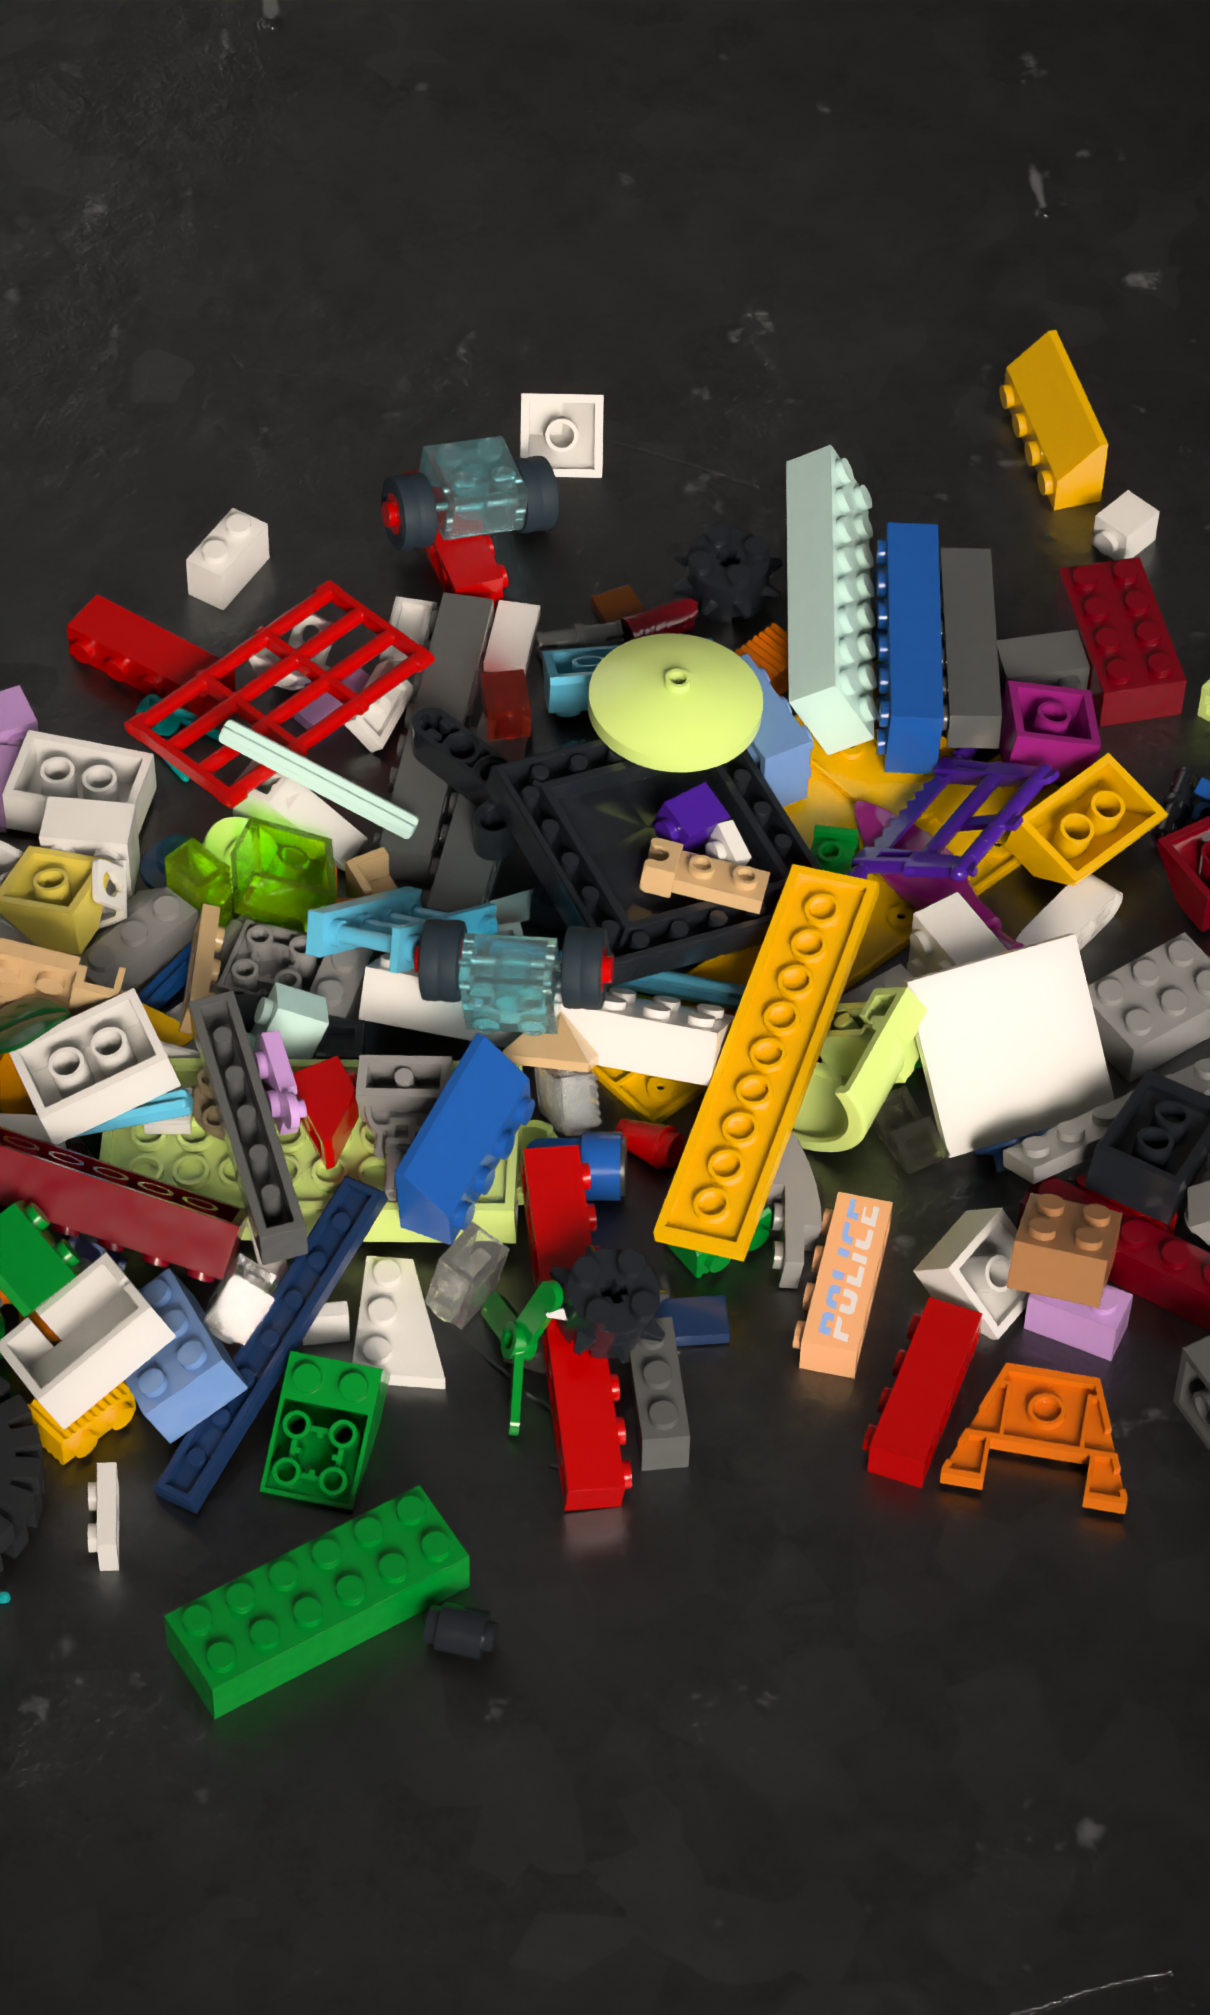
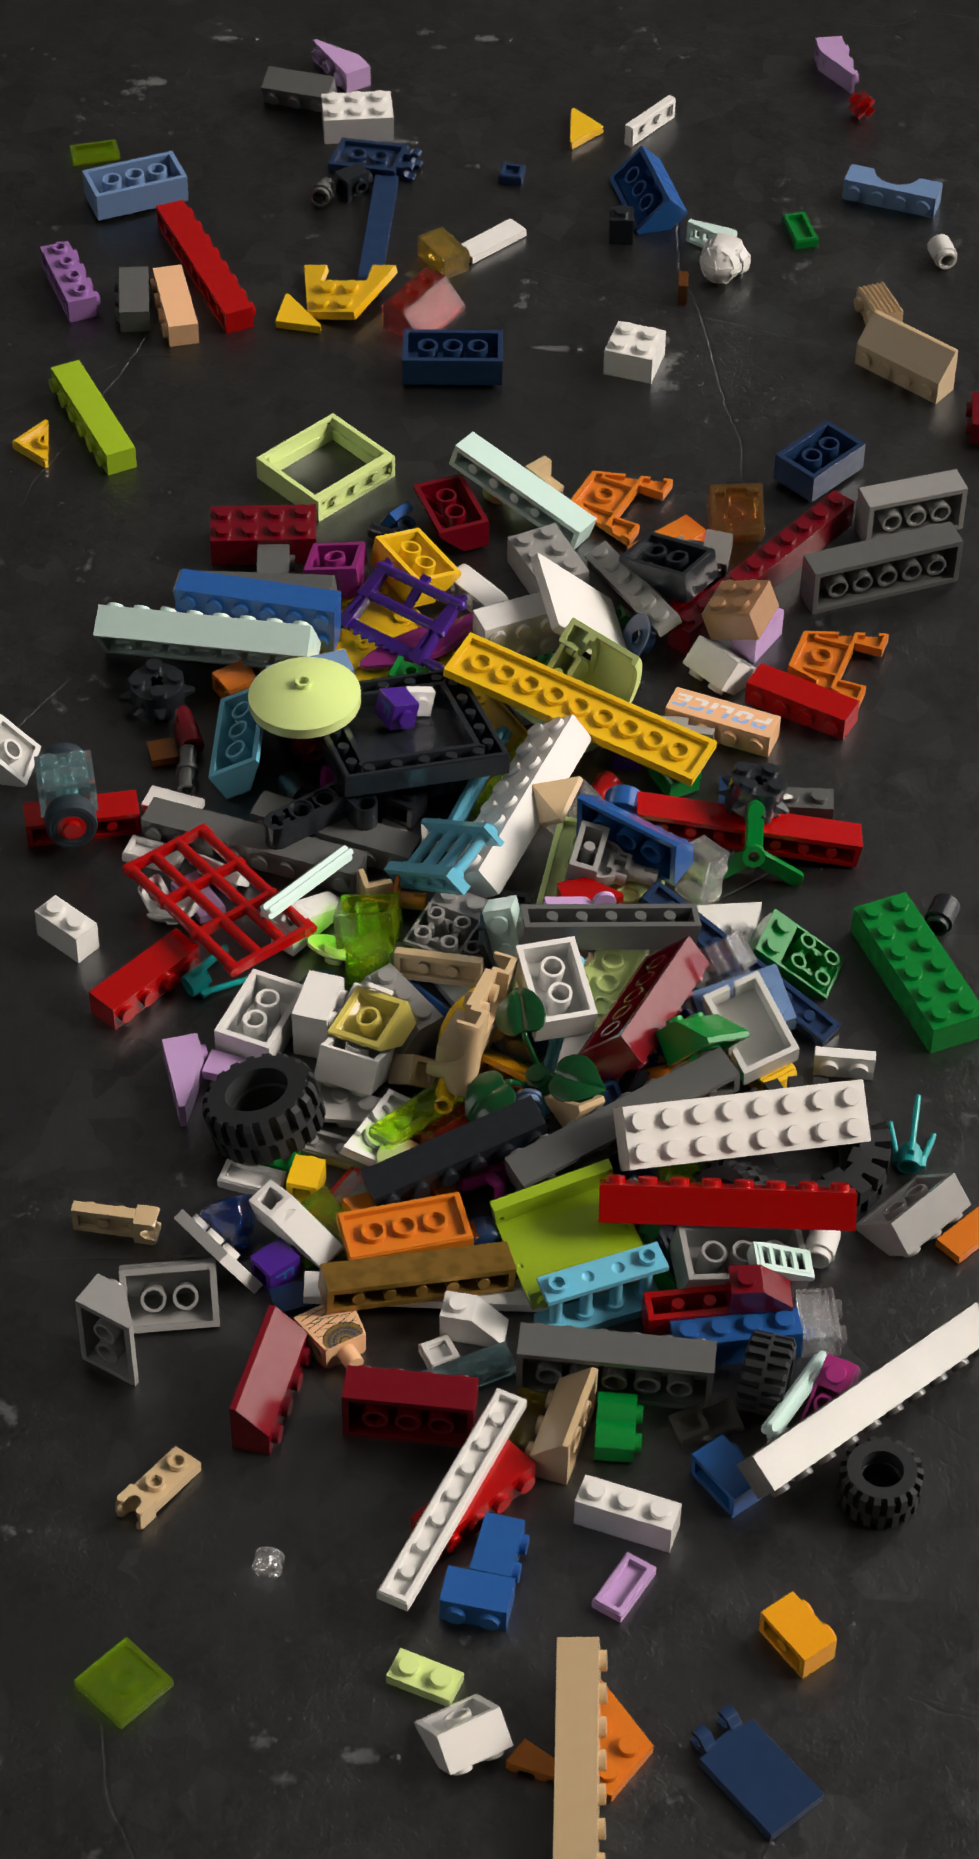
camera: 80 degrees left, 5 degrees down
brick [414,919,614,1036] -> none
clear red brick [481,669,531,741] -> none
tan plate [639,838,770,914] -> none
yellow slope [999,330,1108,510] -> none
white brick [1092,490,1160,560] -> none

